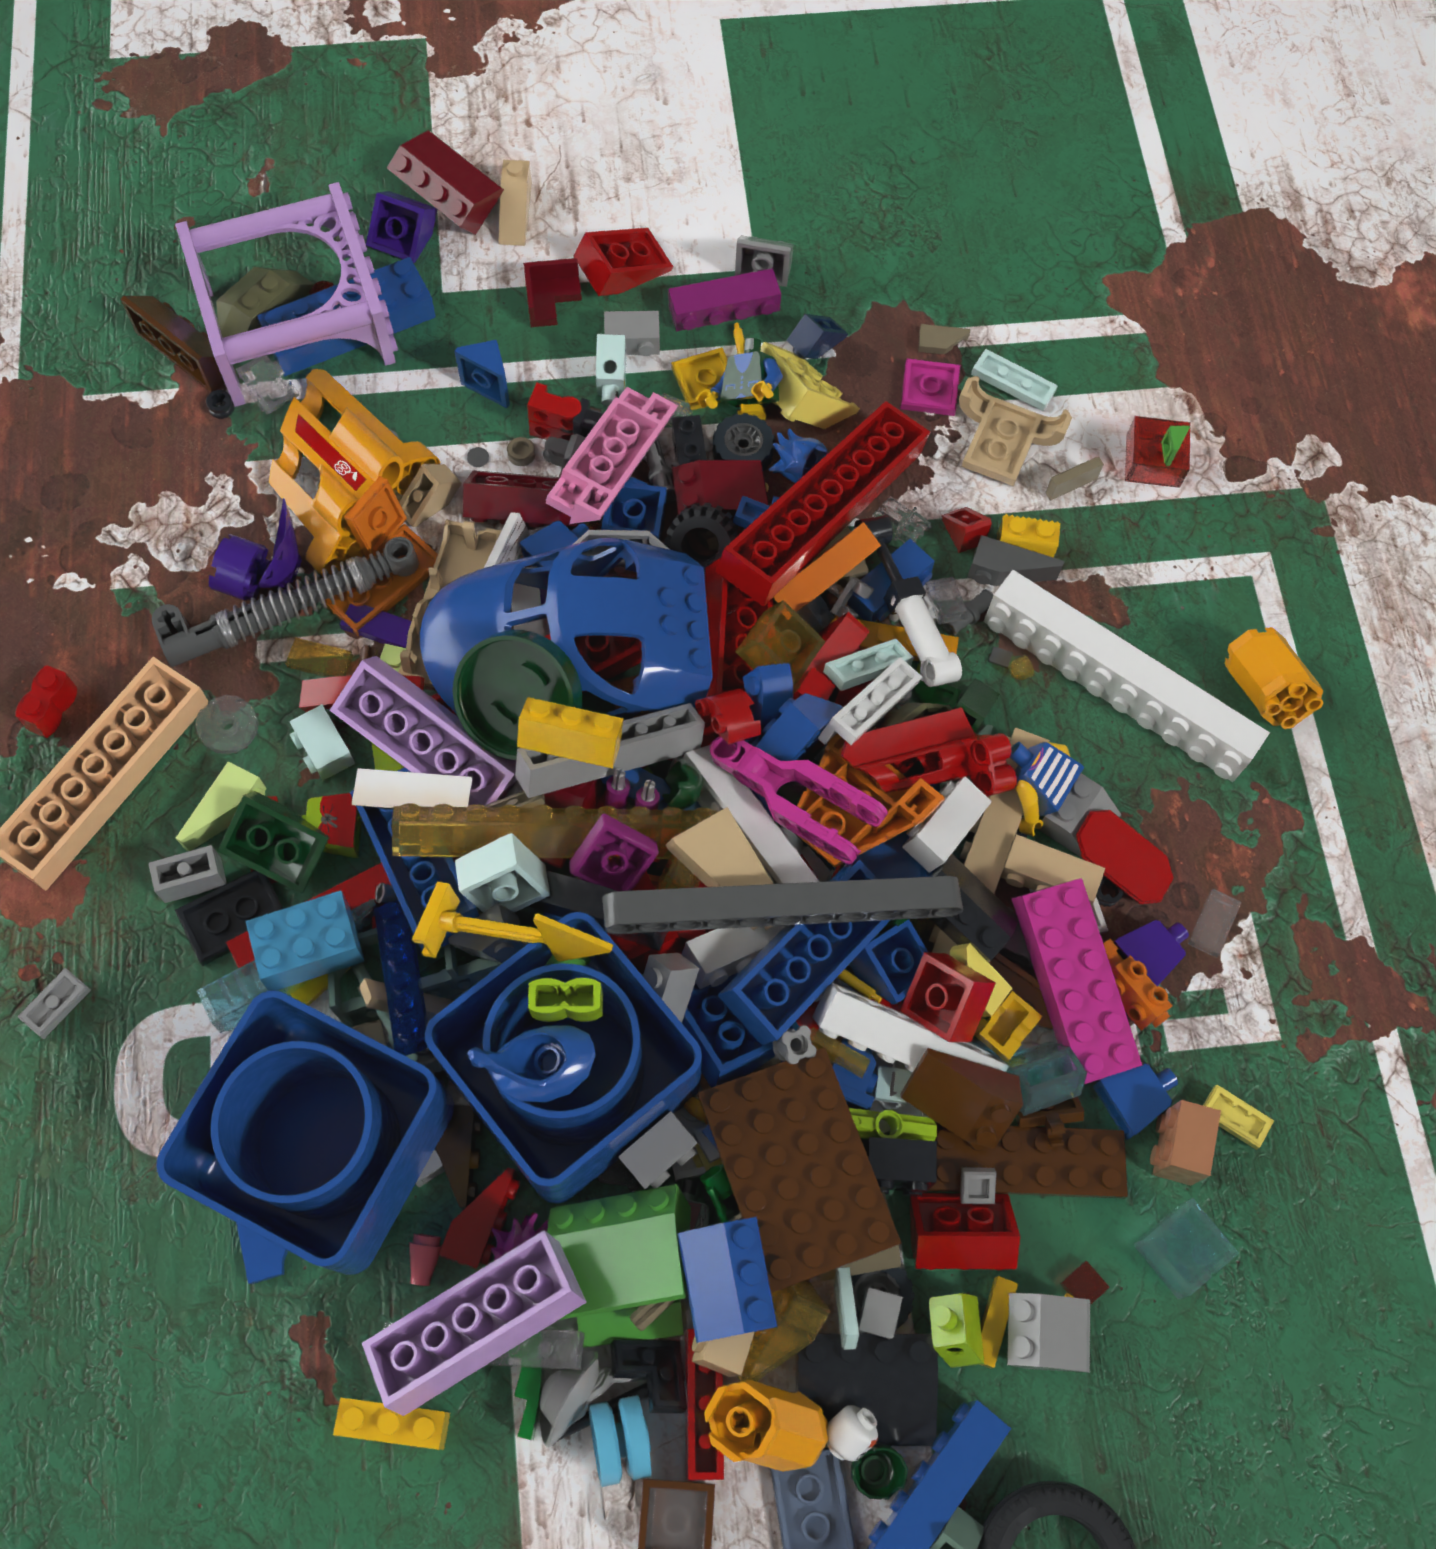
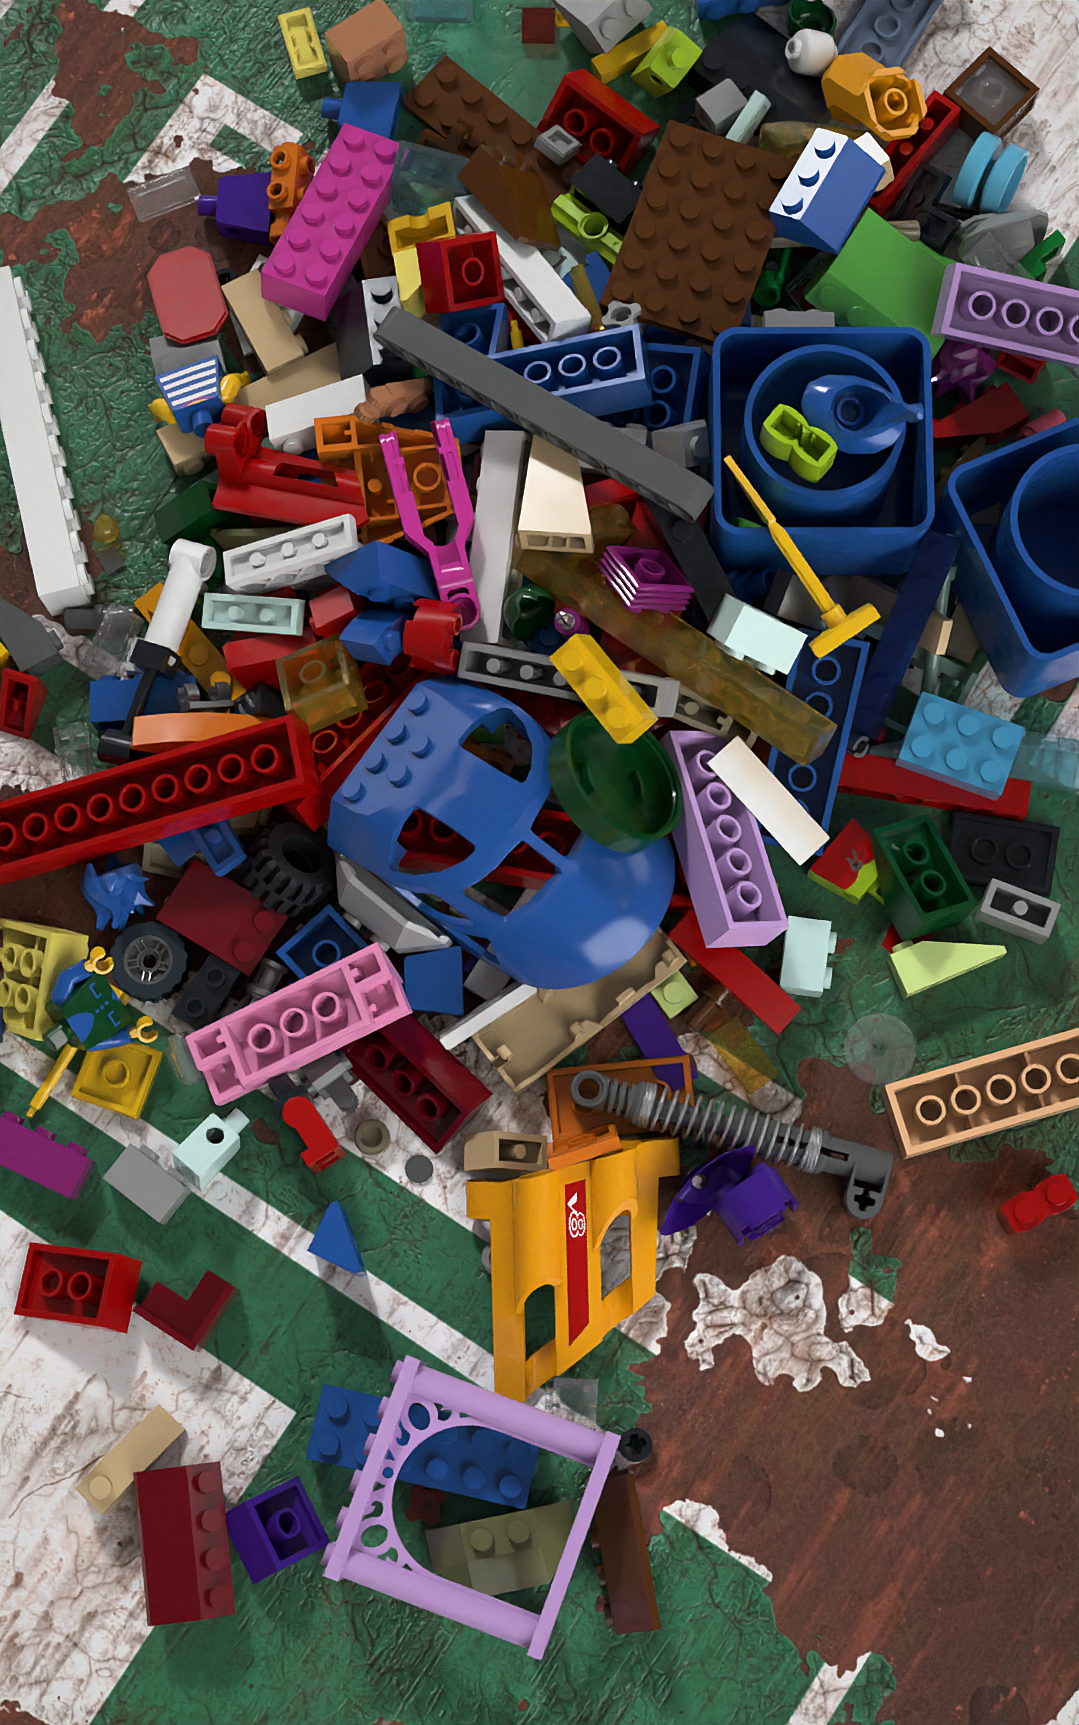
camera: 130 degrees left, 10 degrees up
none -> nougat hinge [353,377,434,424]

